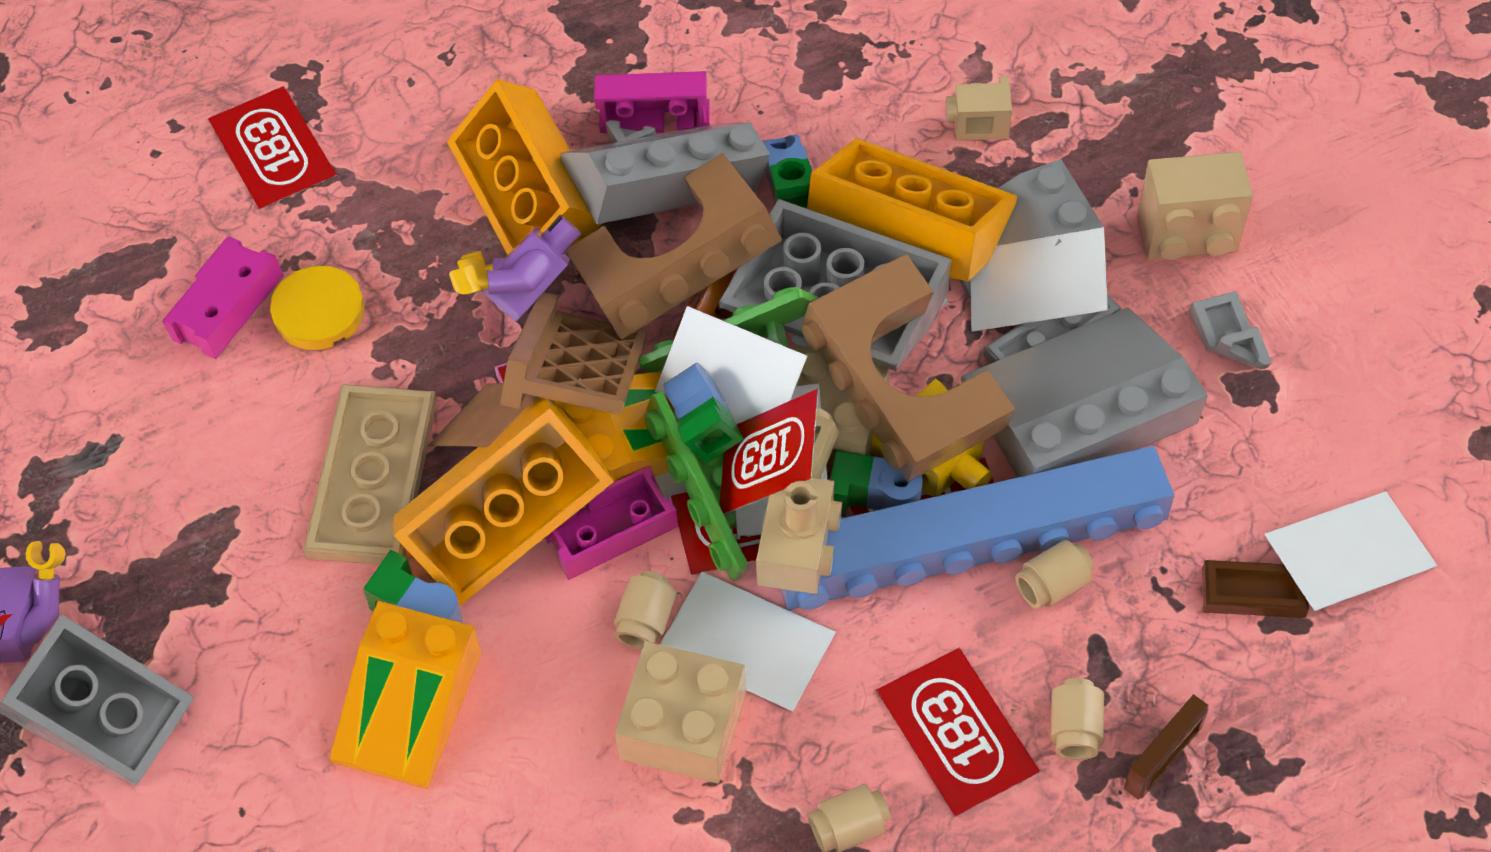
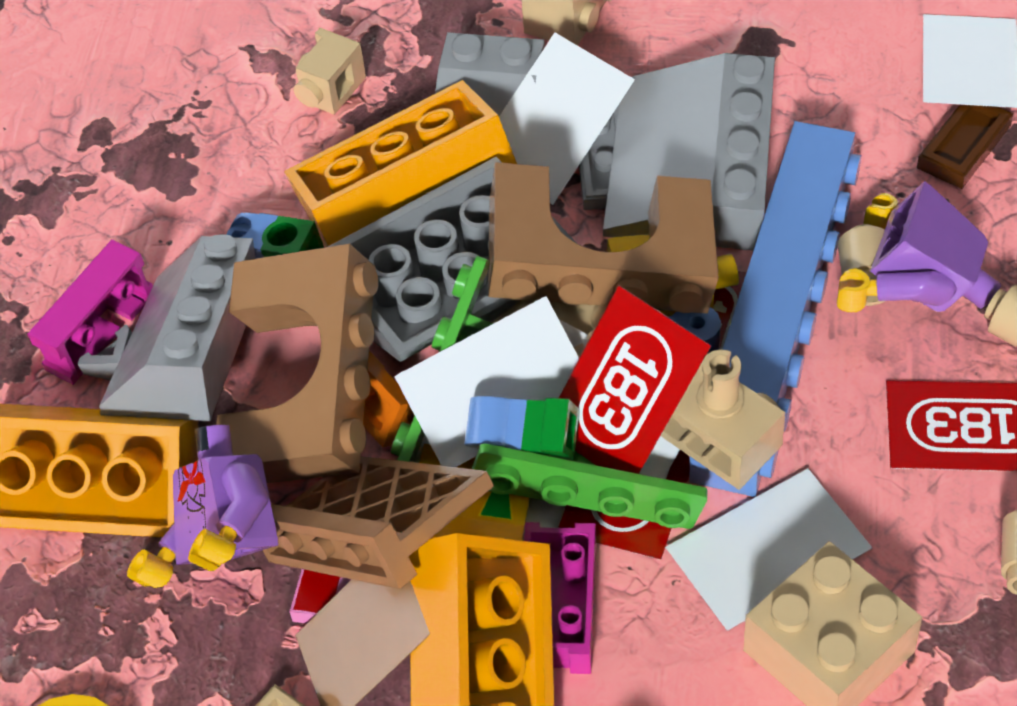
camera: 55 degrees left, 5 degrees down
tan brick [614,571,676,650] -> none
light grey slope [1188,291,1272,369] -> none
none -> medium lavender torso [837,181,1001,312]

